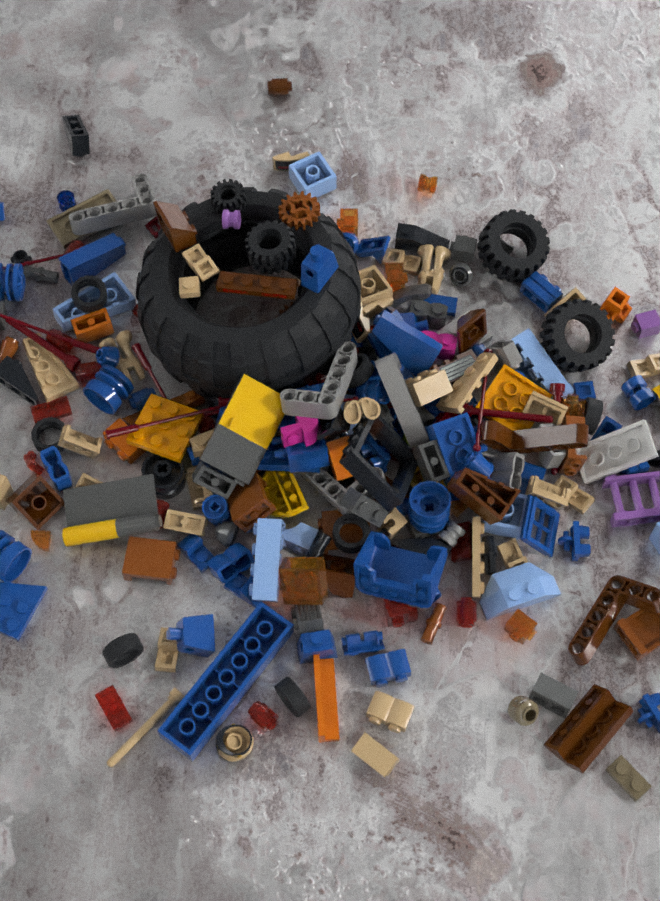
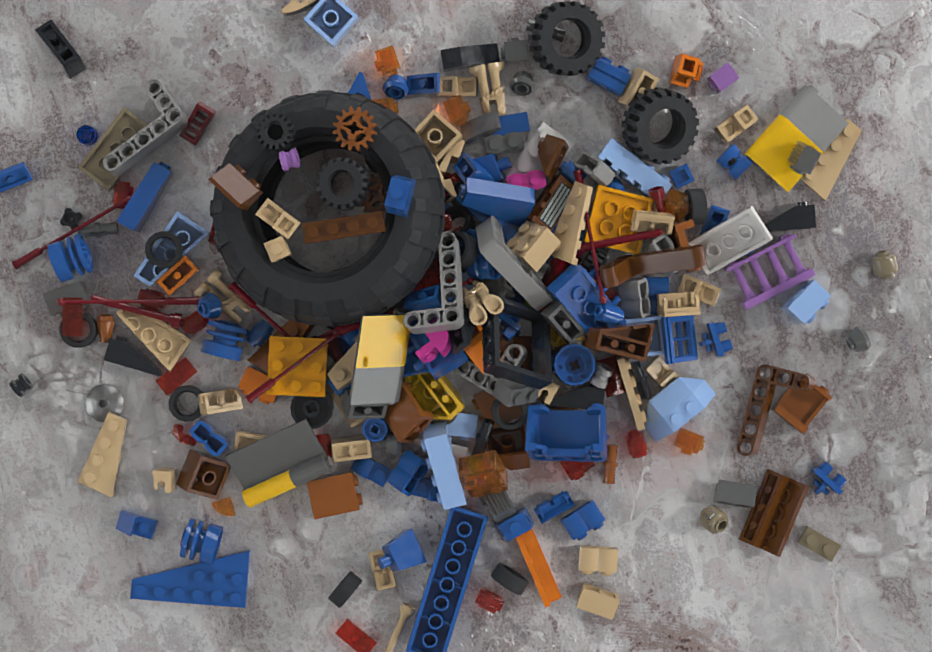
camera: 20 degrees left, 25 degrees up
tan piece [216,723,254,761] -> none

